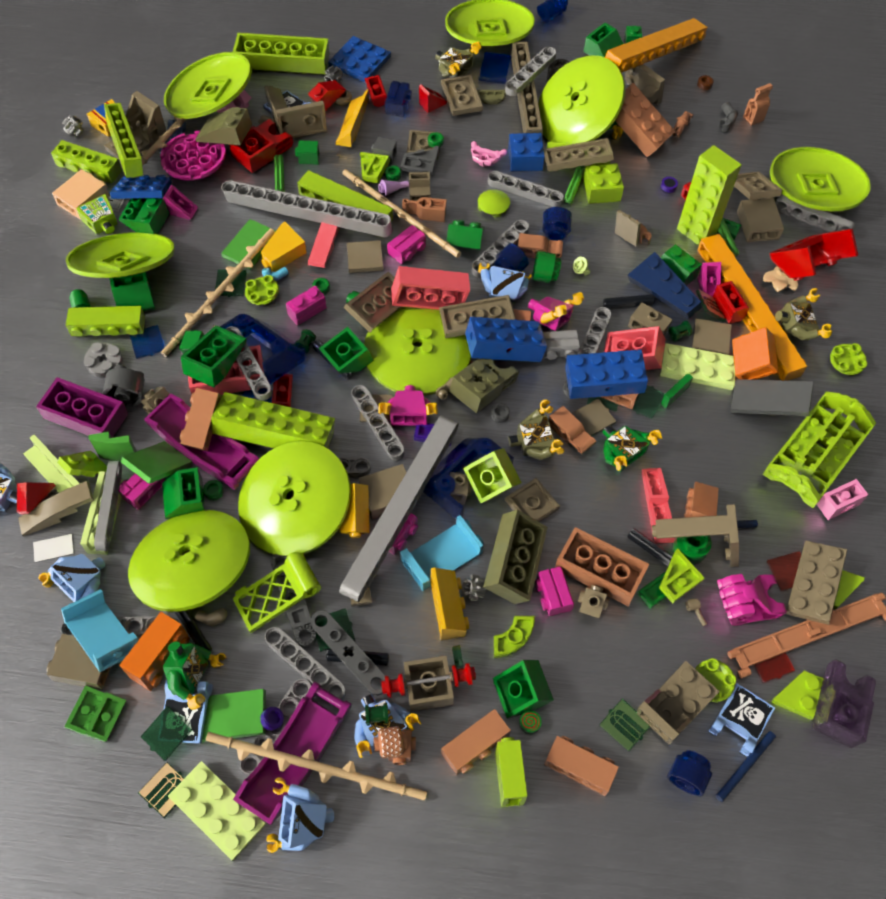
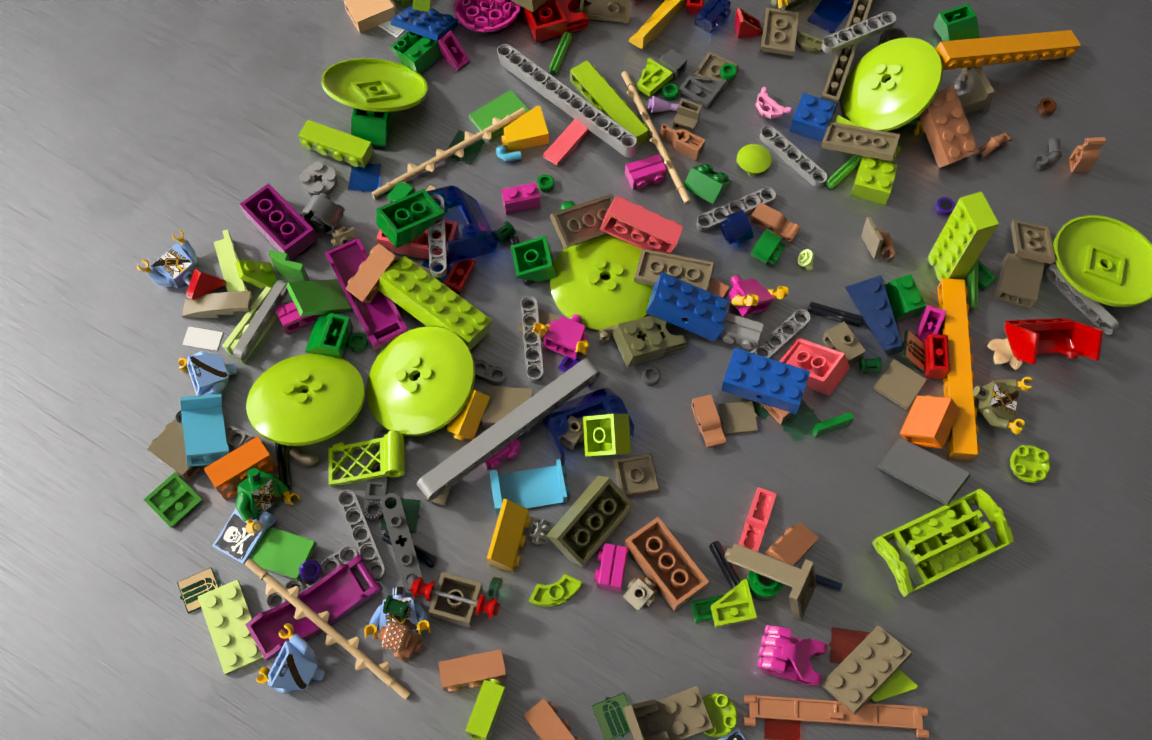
camera: 25 degrees right, 5 degrees up
green brick [69,289,91,308] -> none
lime torso [76,194,118,234] -> none
clear green piece [141,706,192,761] -> none
lime dish [245,275,279,305] -> none
green brick [295,140,320,165] -> none
dark tan tile [347,240,383,273] -> none
light blue torso [478,263,532,302] -> none
green slope [492,660,554,719] -> none
torso [508,400,564,460] -> none
green tile [519,710,542,734] -> none
clear blue piece [542,207,572,241] -> none
torso [602,425,662,472] -> none
green brick [624,26,642,44] -> none
yellowish green plate [660,343,735,390] -> none
dark tan hand [685,599,707,626] -> none
bright pink brick [816,479,868,520] -> none

